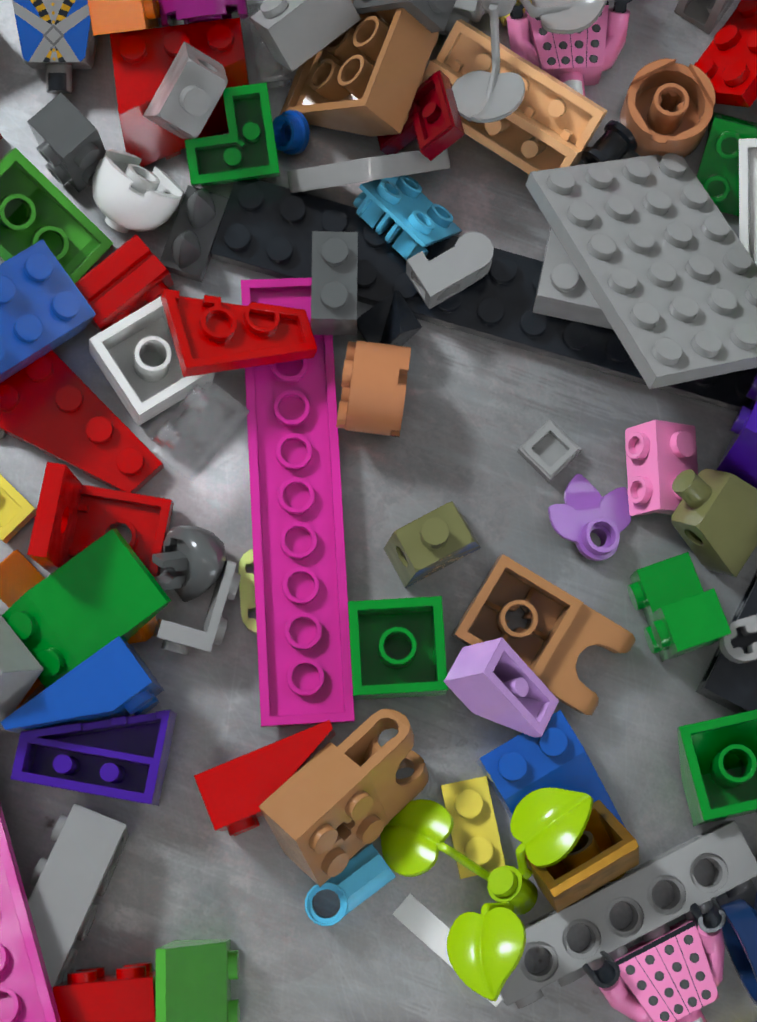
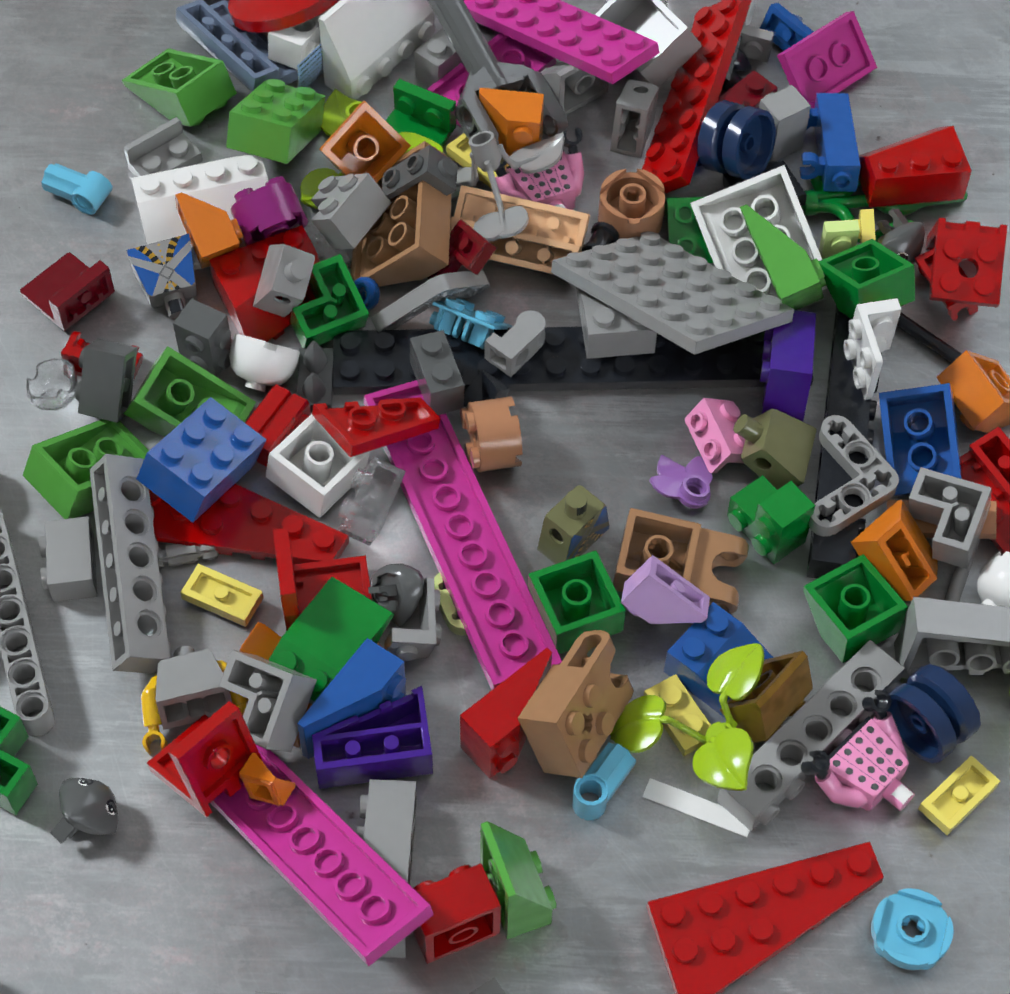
camera: 20 degrees left, 20 degrees down
light grey tile [517,419,582,483] -> none

